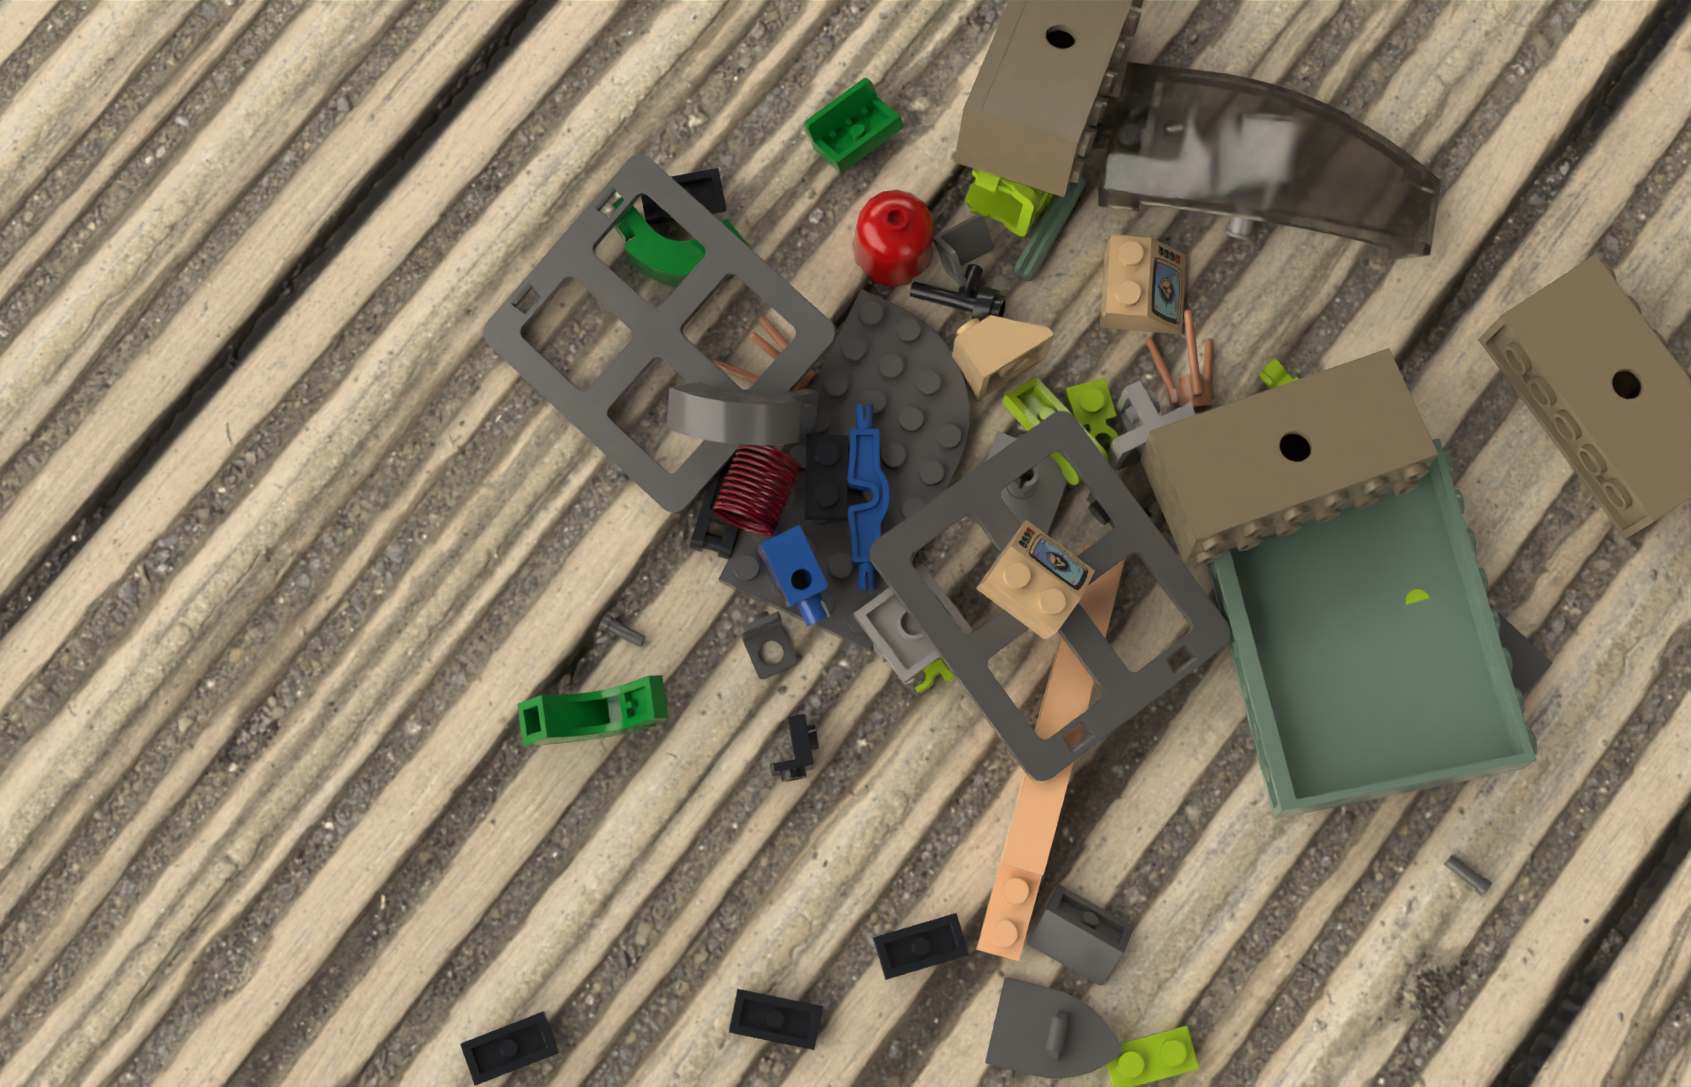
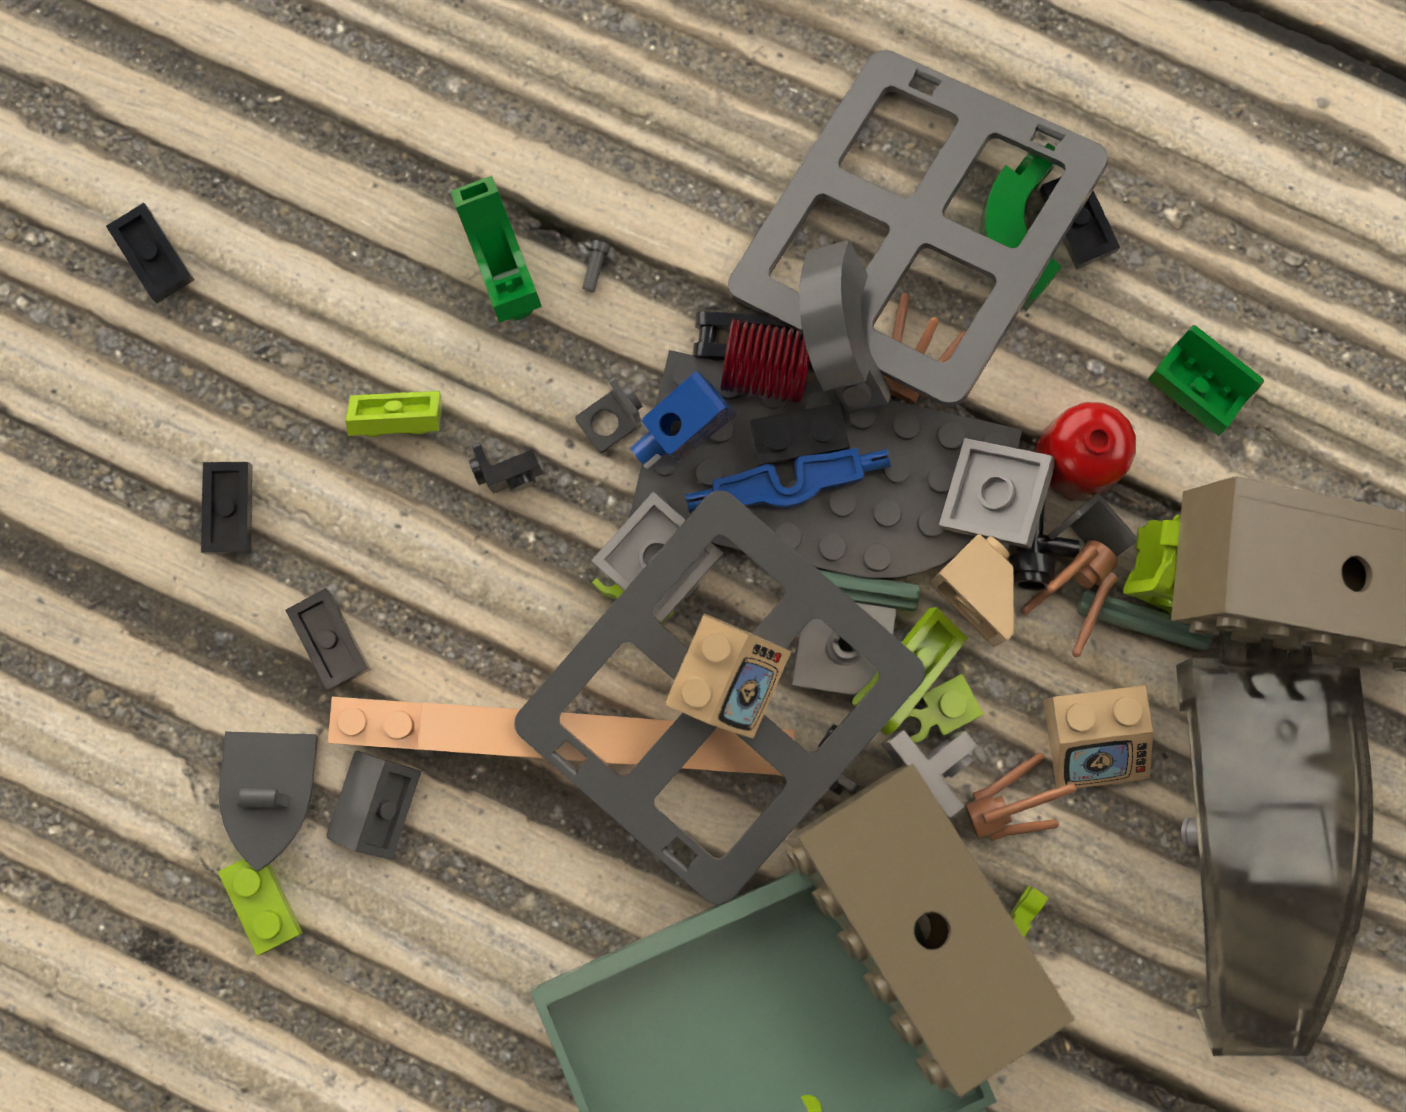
camera: 85 degrees right, 5 degrees up
none -> lime plate [345,391,443,437]
none -> sand green axle [819,570,920,611]
none -> light grey bracket [939,438,1055,551]
none -> nougat plant [1021,540,1118,657]

